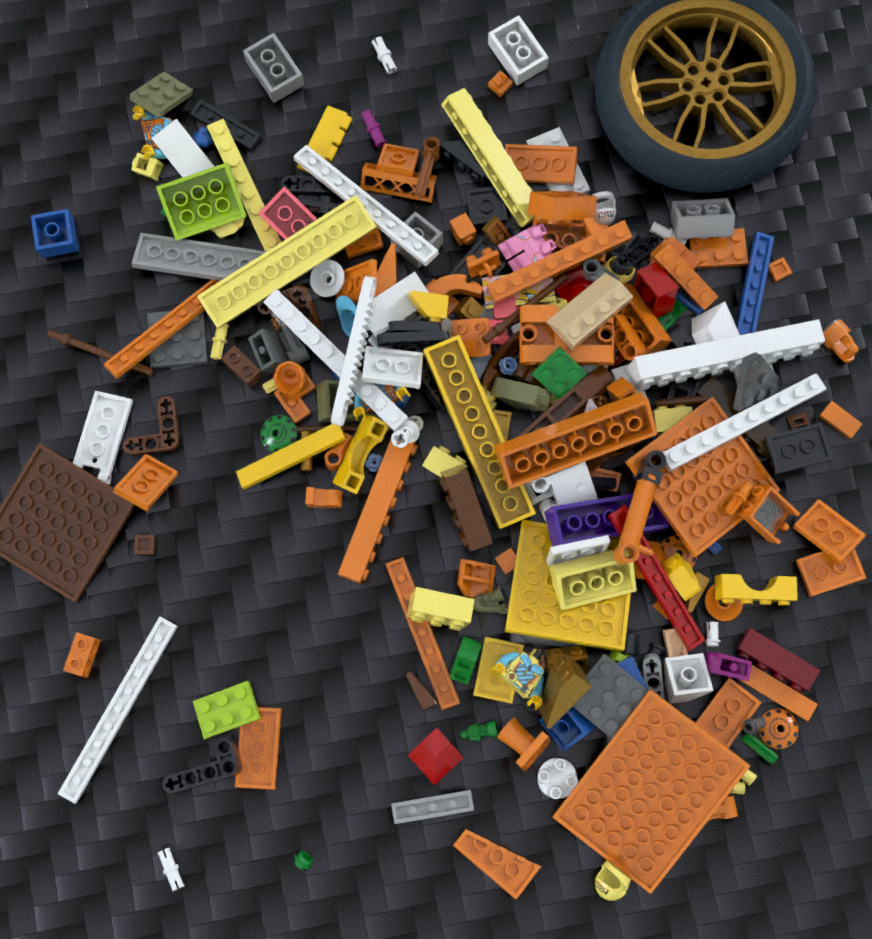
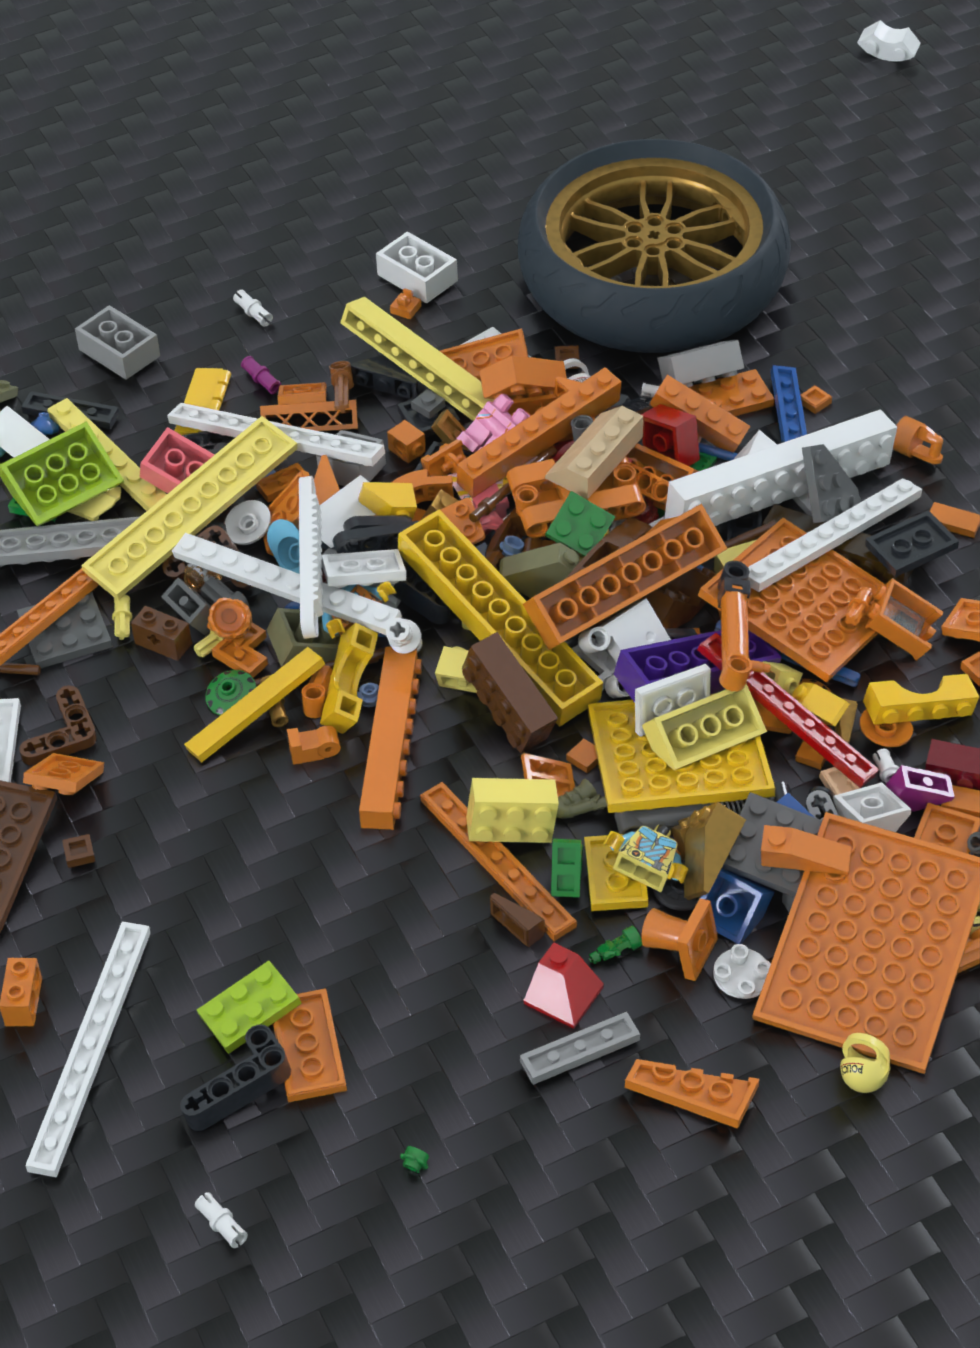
camera: 15 degrees left, 30 degrees down
none -> dark grey plate [411,389,446,419]
none -> reddish brown plate [555,346,580,369]
none -> orange slope [761,825,851,875]
none -> light yellow brick [763,661,803,696]

